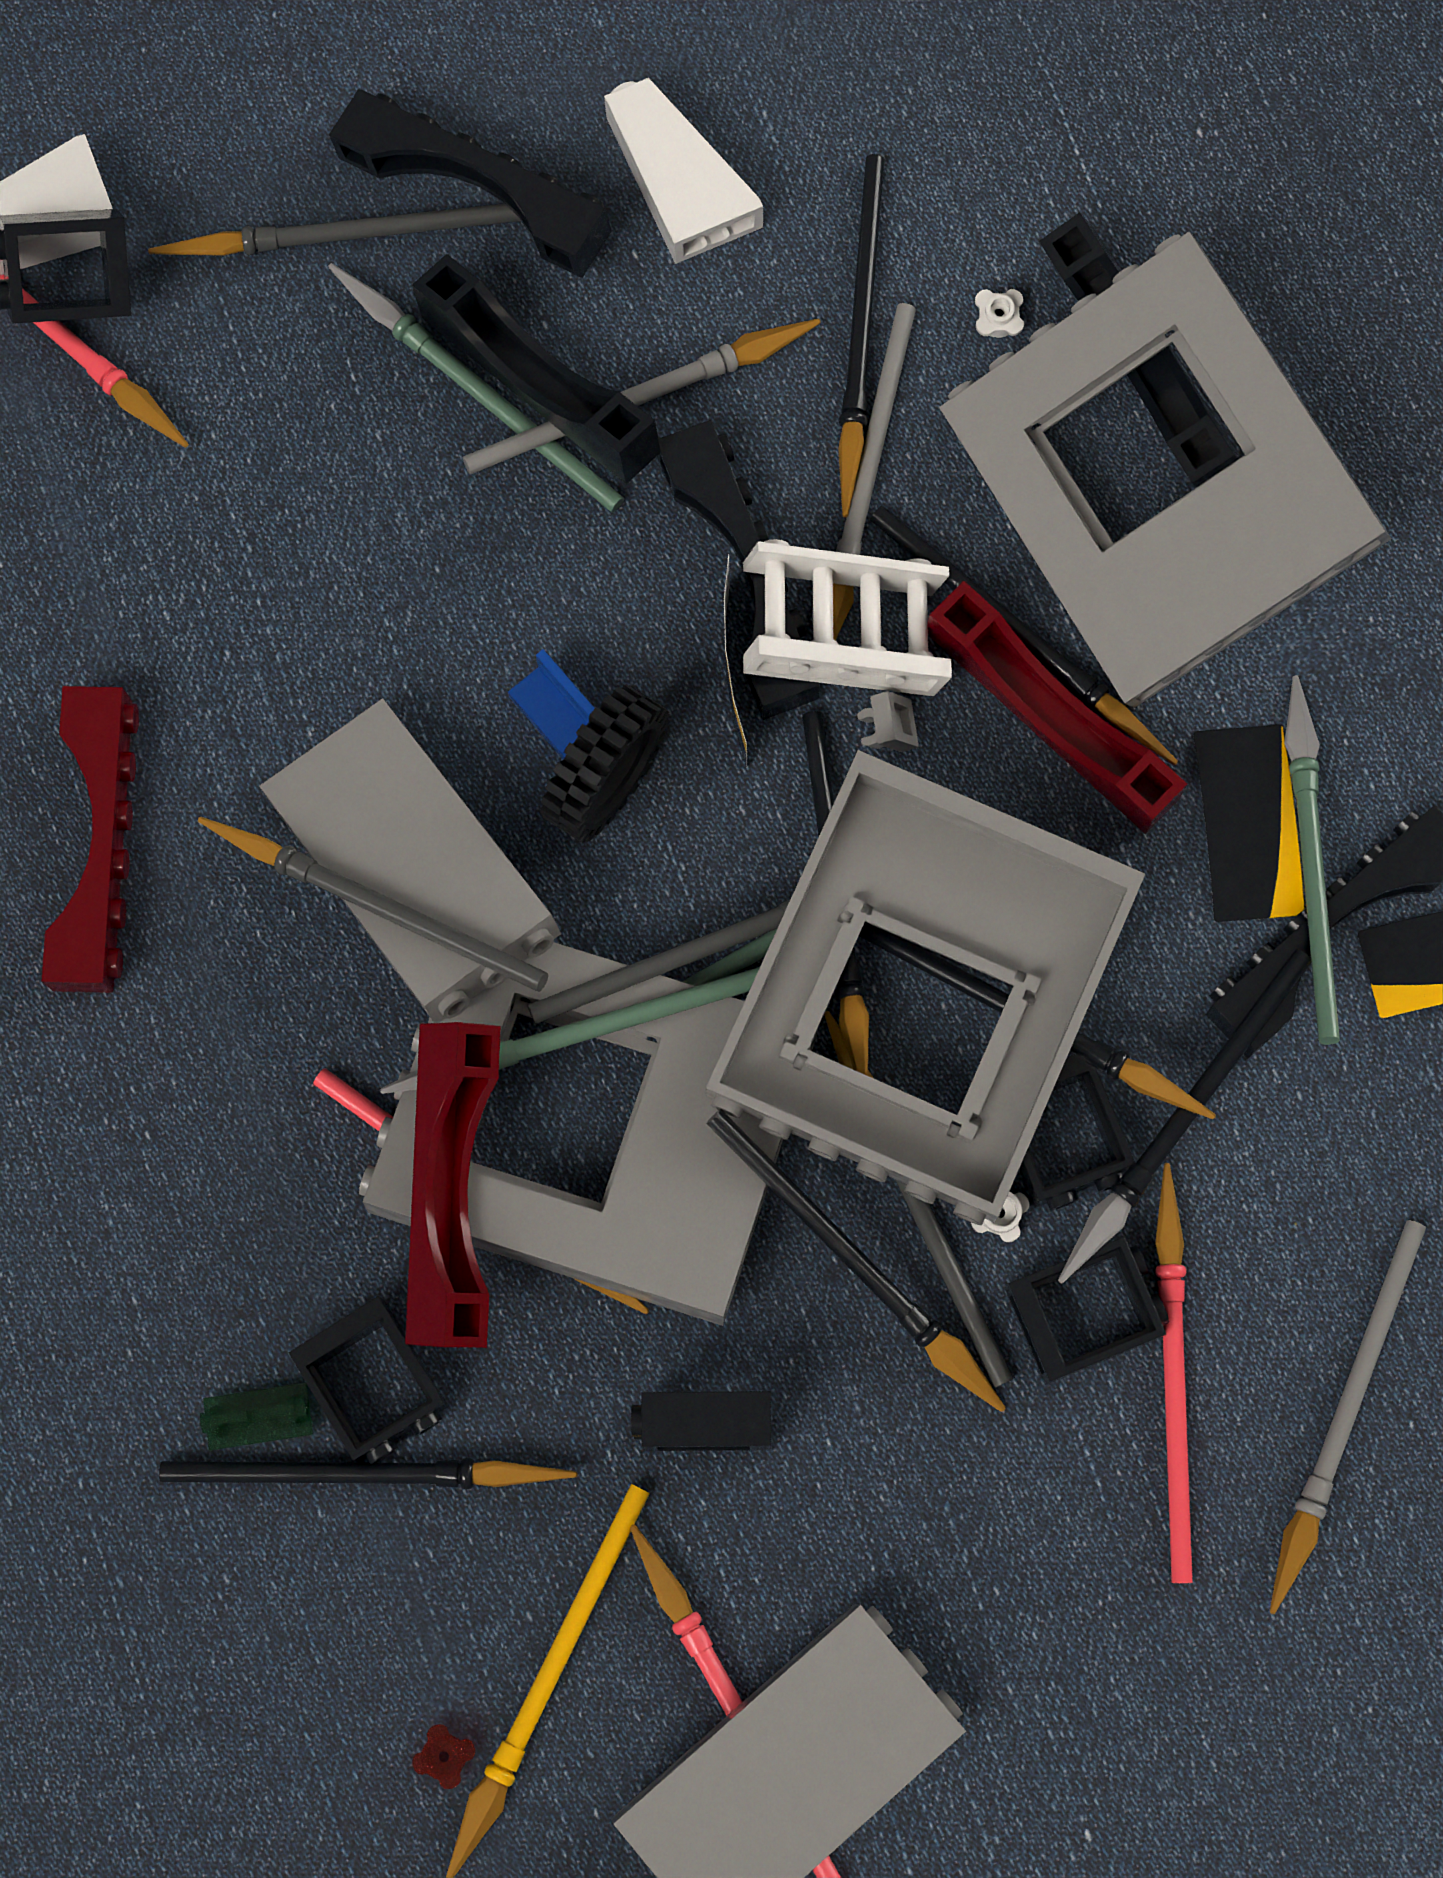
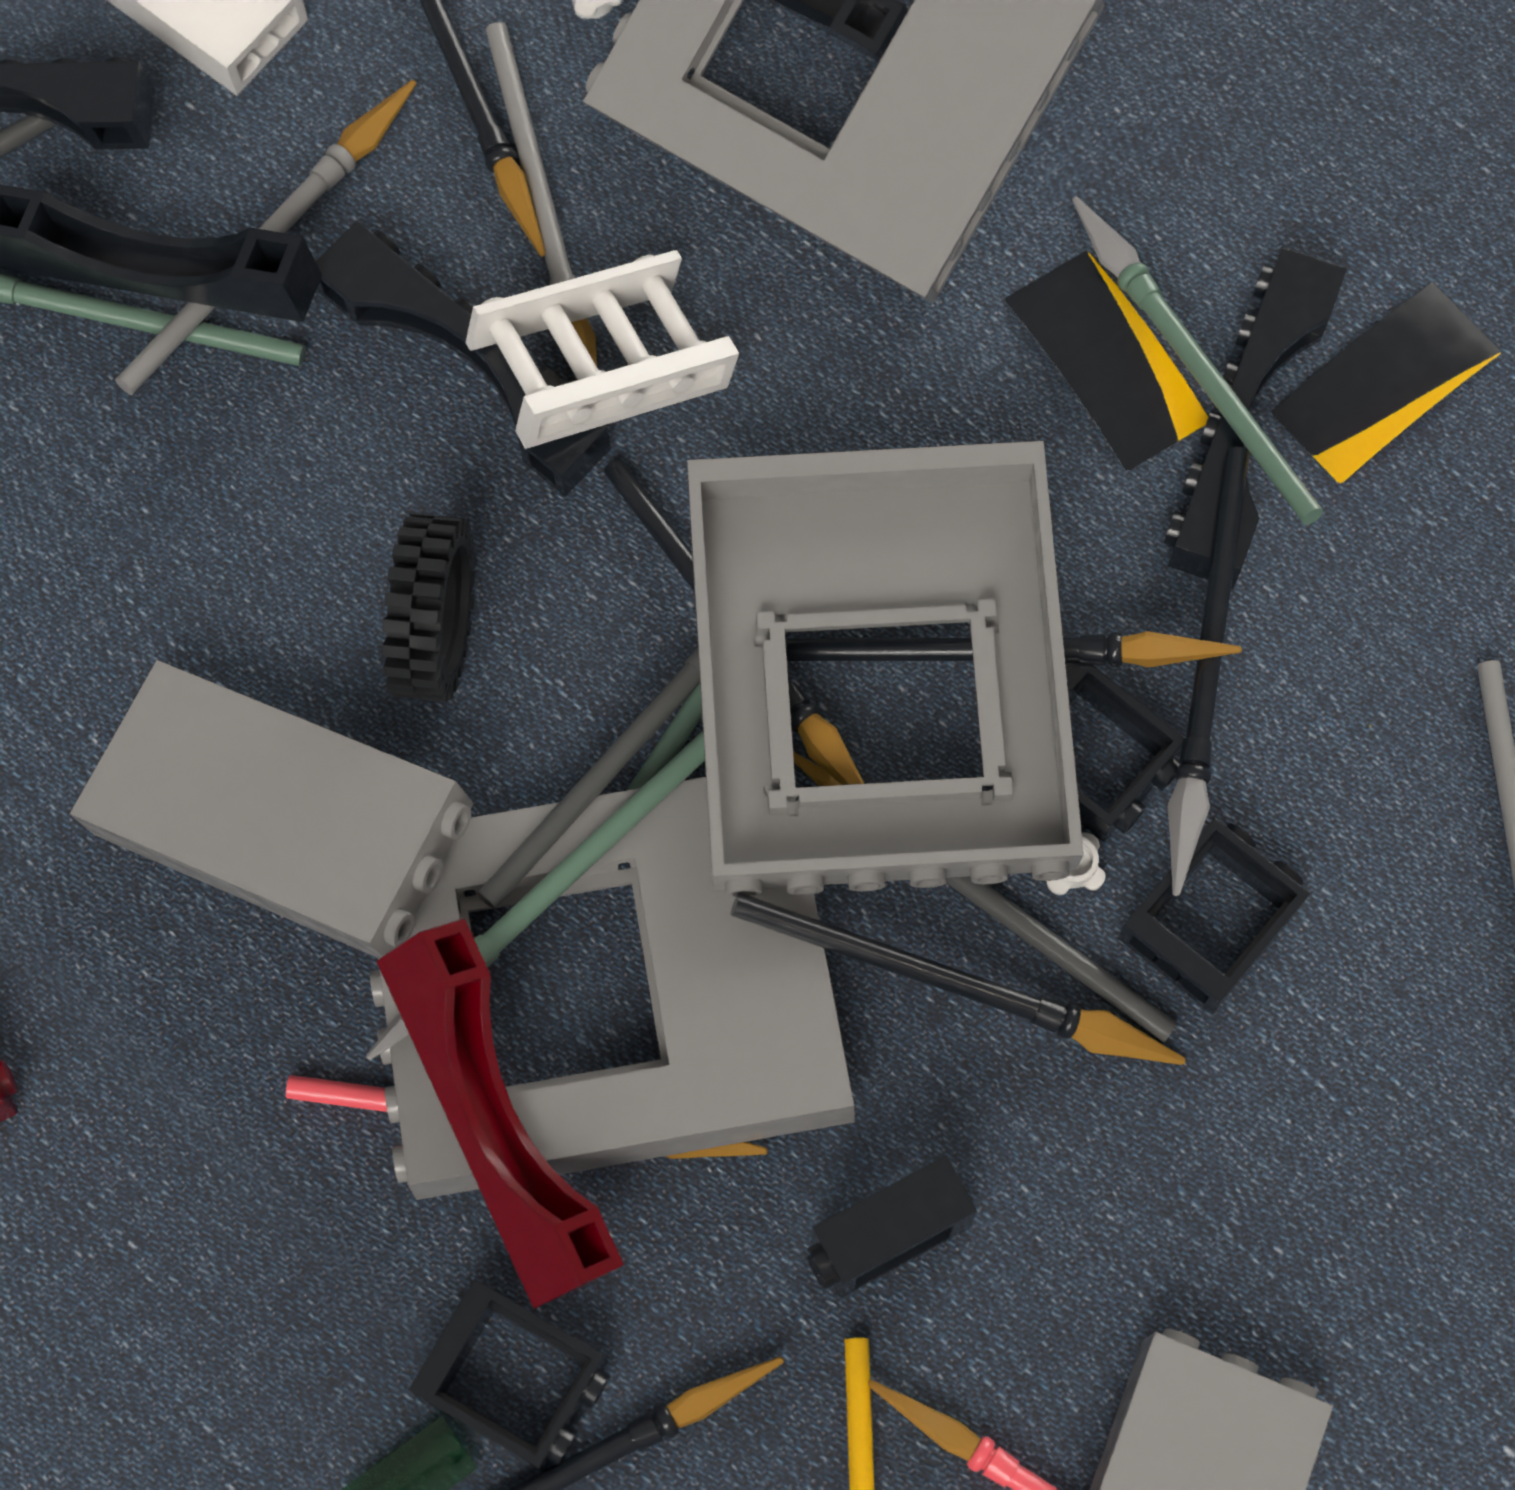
camera: 30 degrees left, 5 degrees down
dark grey piece [198,817,548,992] -> none
blue panel [508,649,595,760] -> none
sticker [724,554,747,768] -> none
light grey tile [857,691,919,752] -> none
black piece [870,505,1178,765] -> none
dark red arch [928,581,1187,834] -> none
coral piece [1155,1163,1193,1583] -> none

